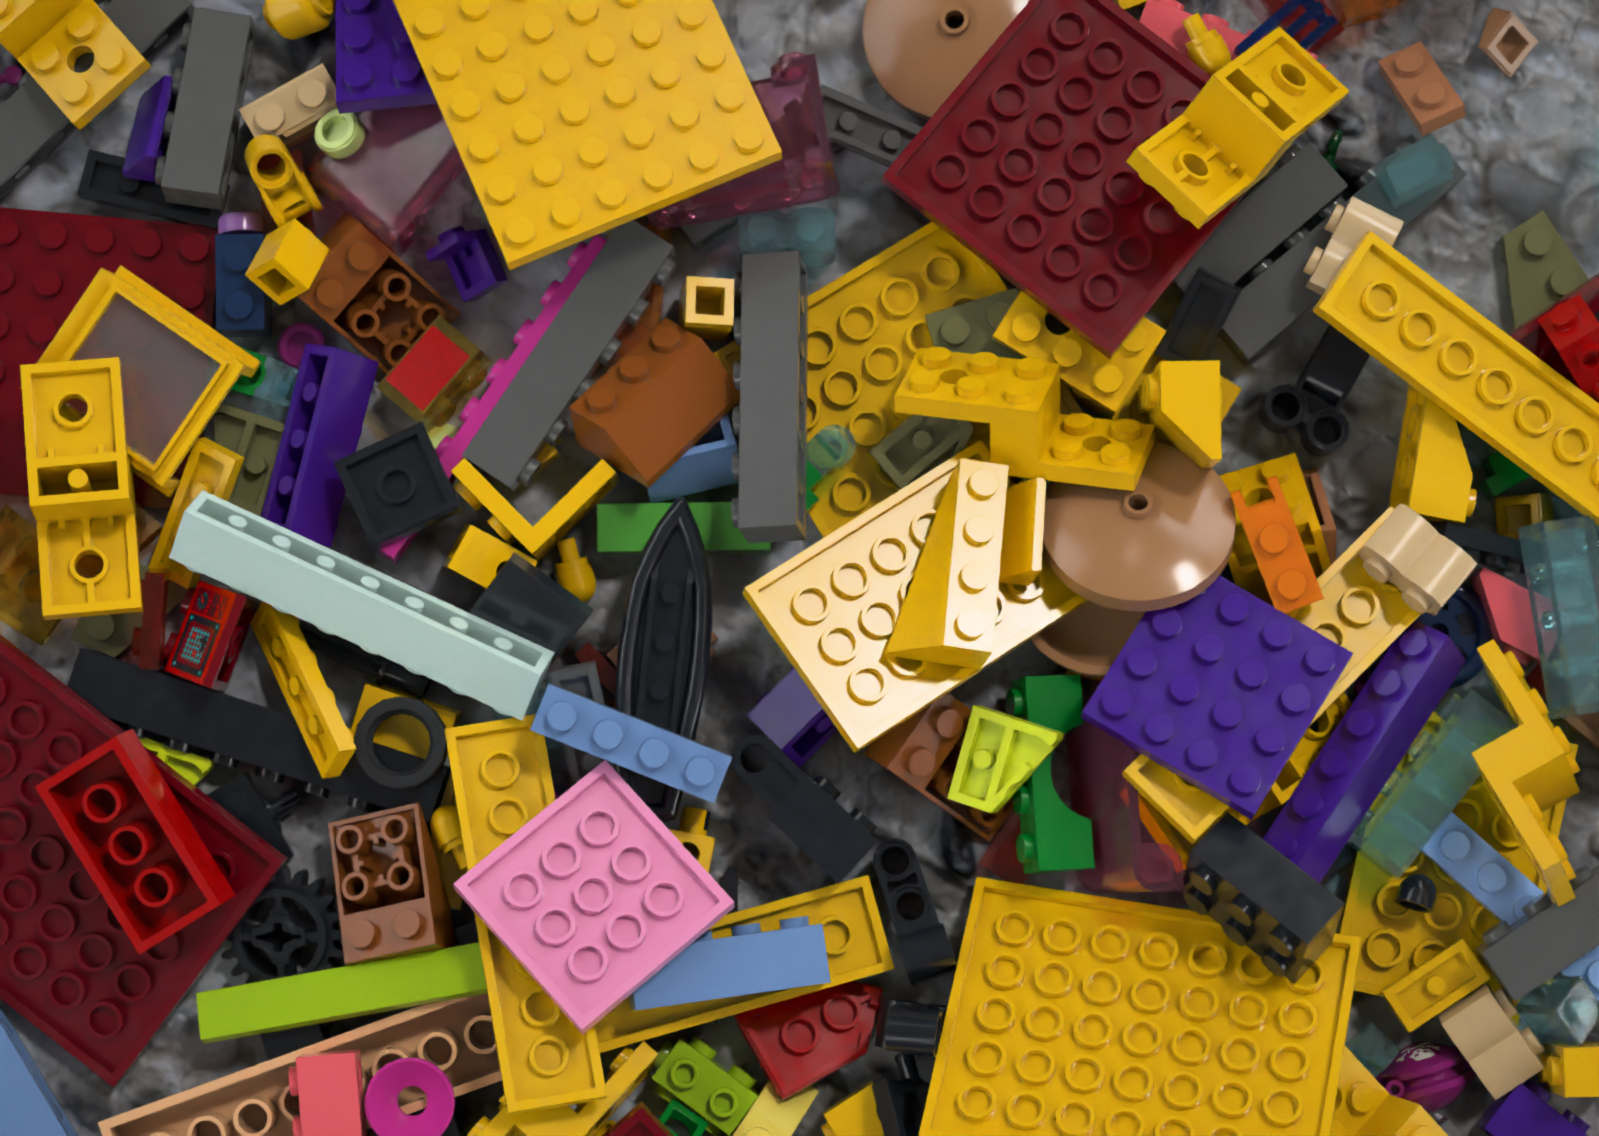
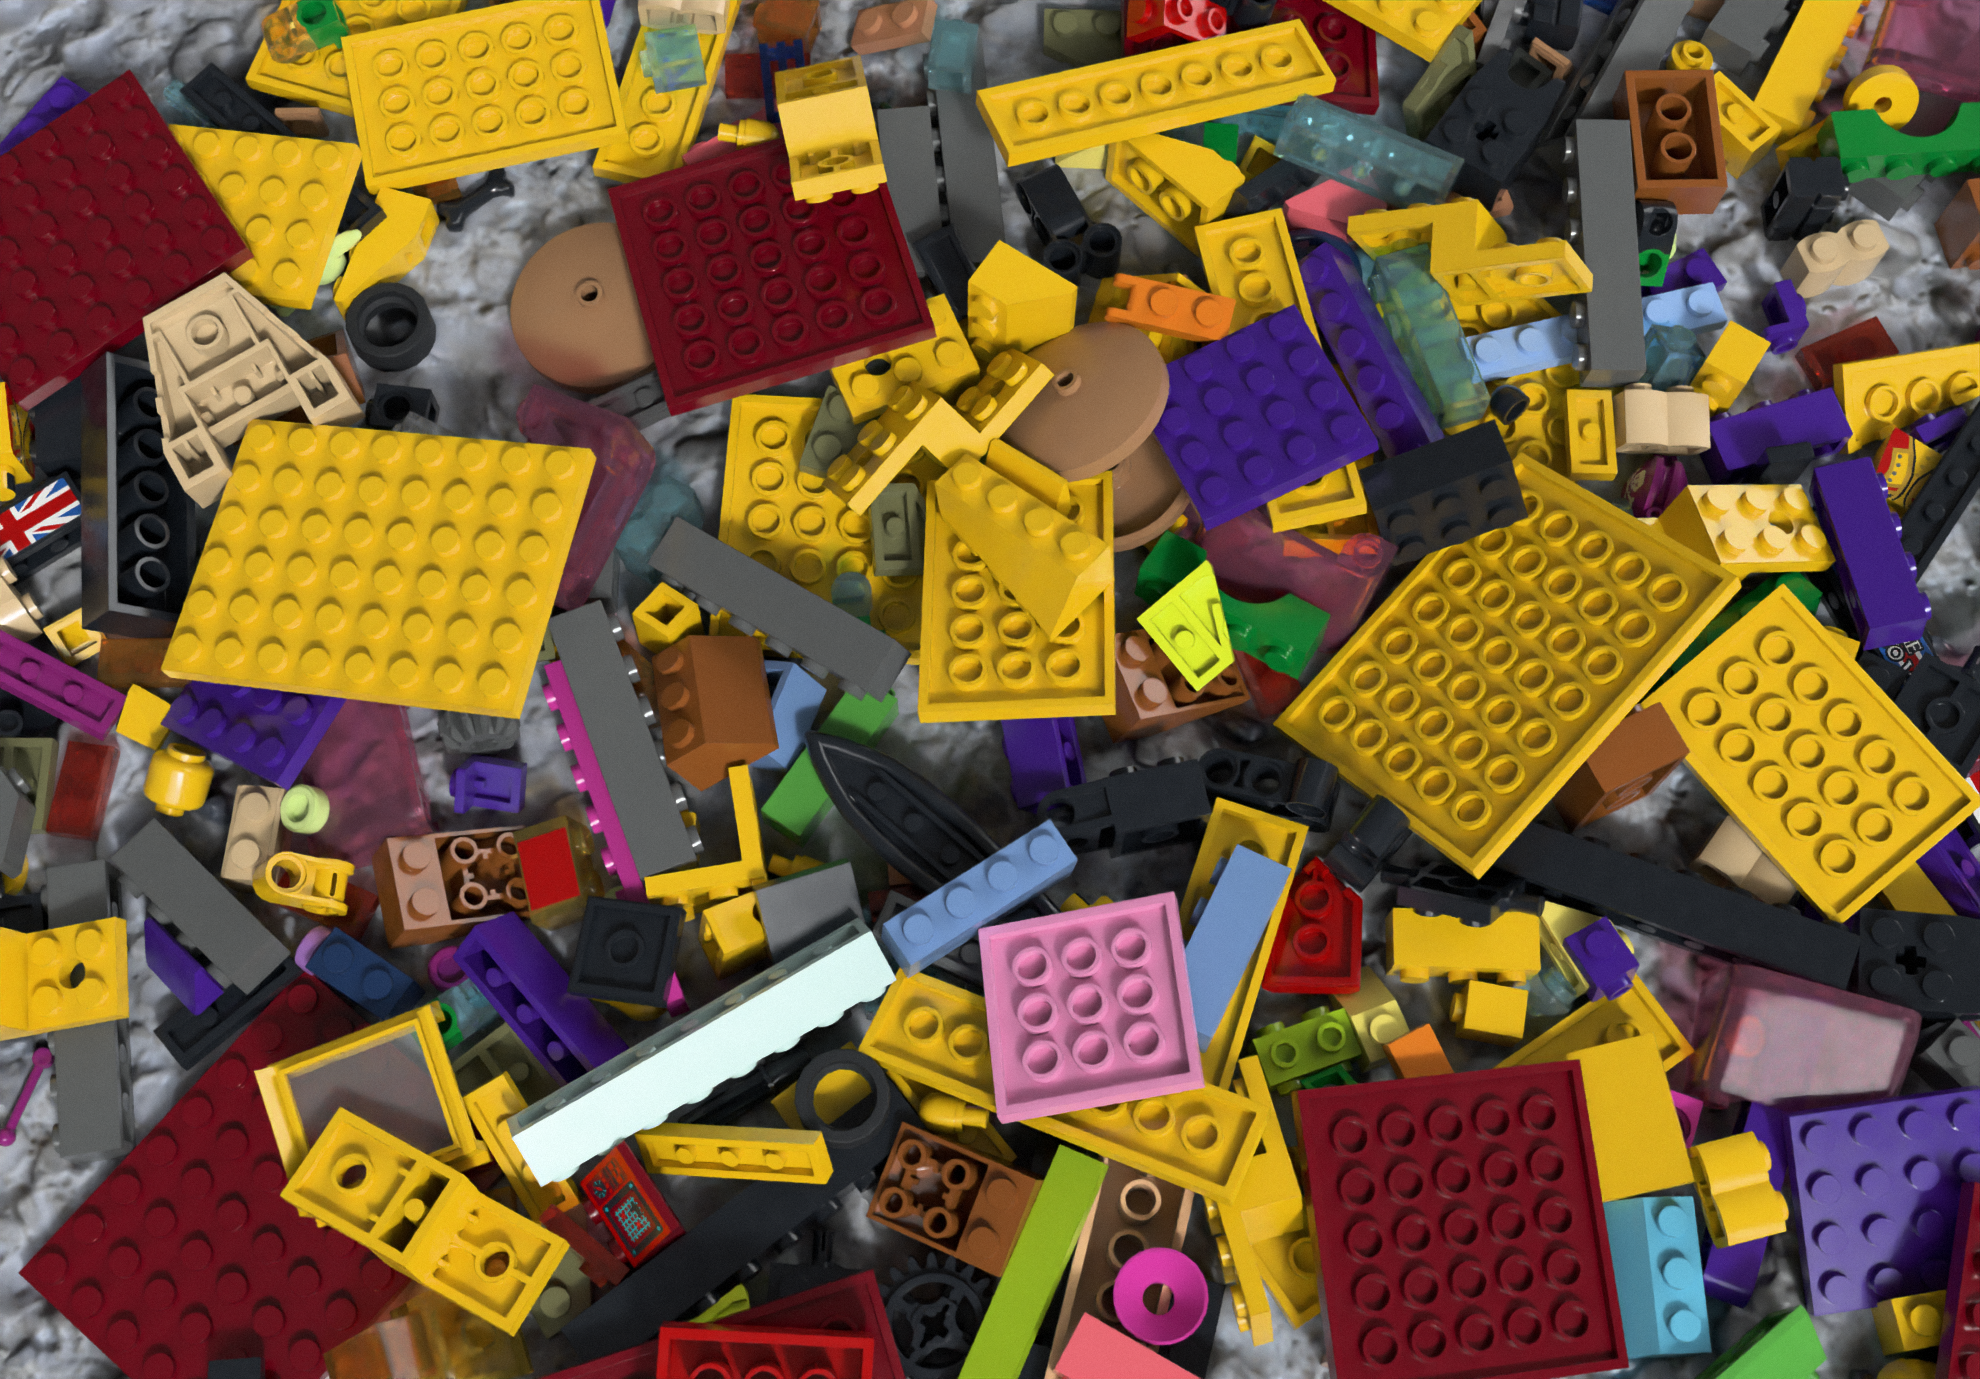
camera: 55 degrees left, 15 degrees down
yellow brick [245,218,330,305] -> none
tan brick [1303,196,1404,295] -> none
tan brick [1359,503,1477,616] -> none

